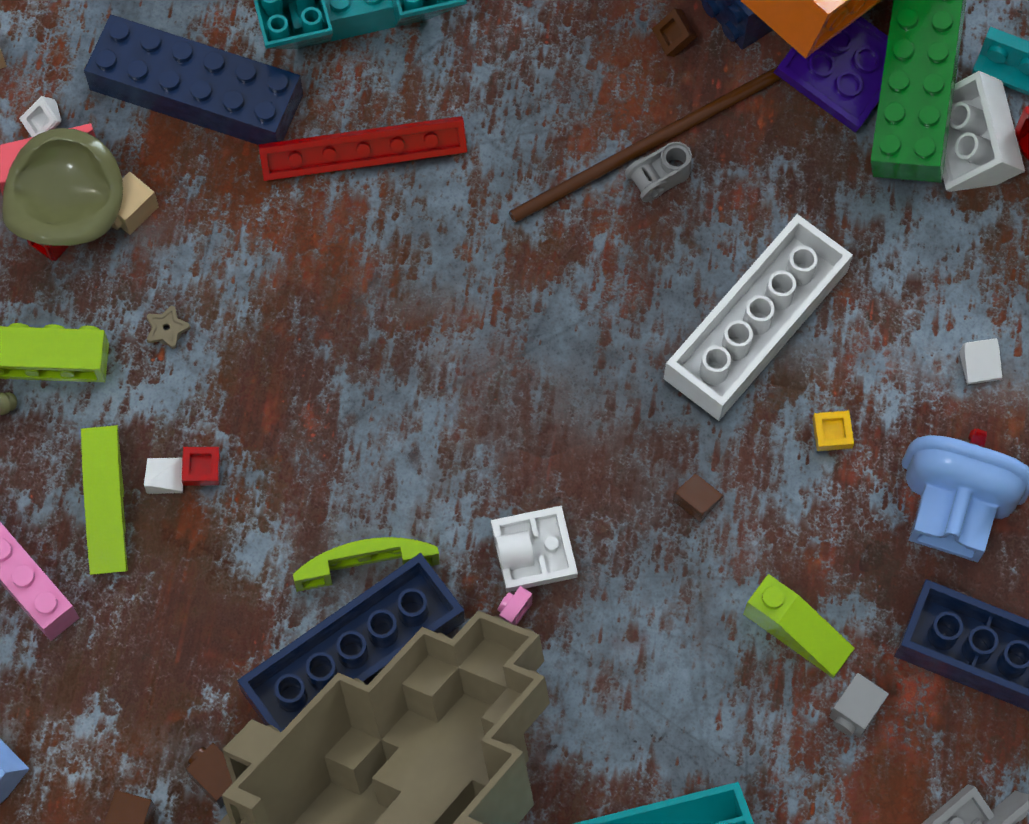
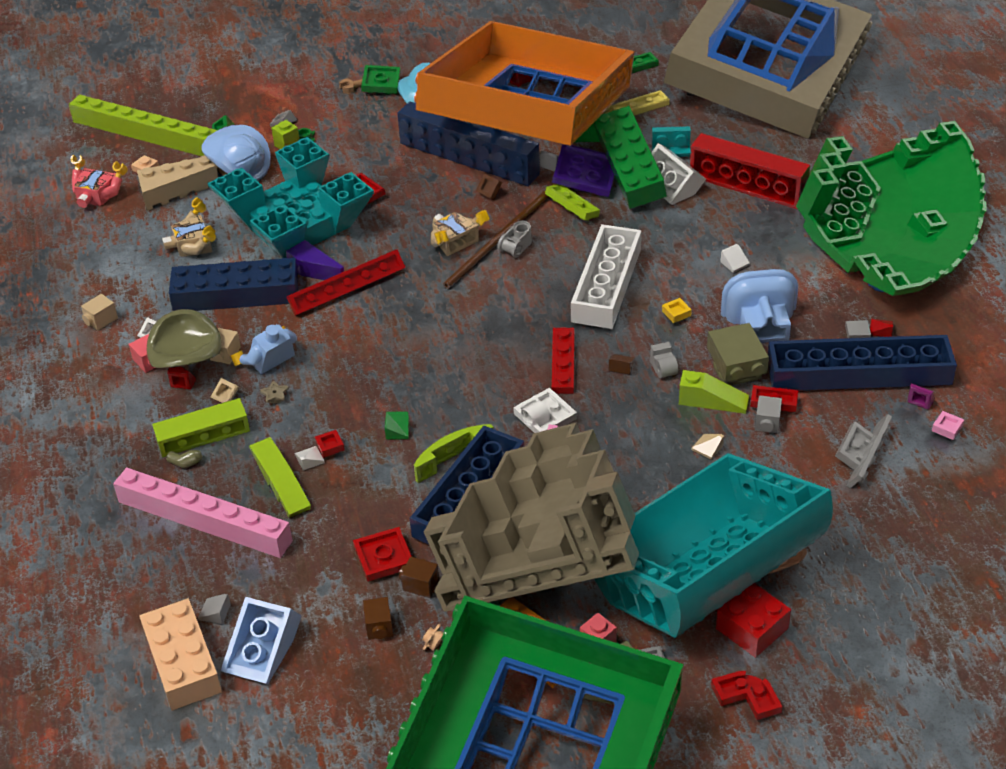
camera: 20 degrees left, 25 degrees down
none -> tan slope [211,378,239,403]
none -> light blue torso [230,324,297,375]
none -> dark purple slope [286,240,344,280]
none -> red plate [353,527,412,582]
none -> green slope [385,411,410,439]
none -> torso [431,210,490,256]
none -> lime plate [545,184,600,220]
none -> red plate [551,327,574,394]
none -> light grey leg [650,342,678,378]
none -> tan slope [692,434,724,460]
none -> olive brick [707,323,769,385]
none -> red plate [750,385,798,412]

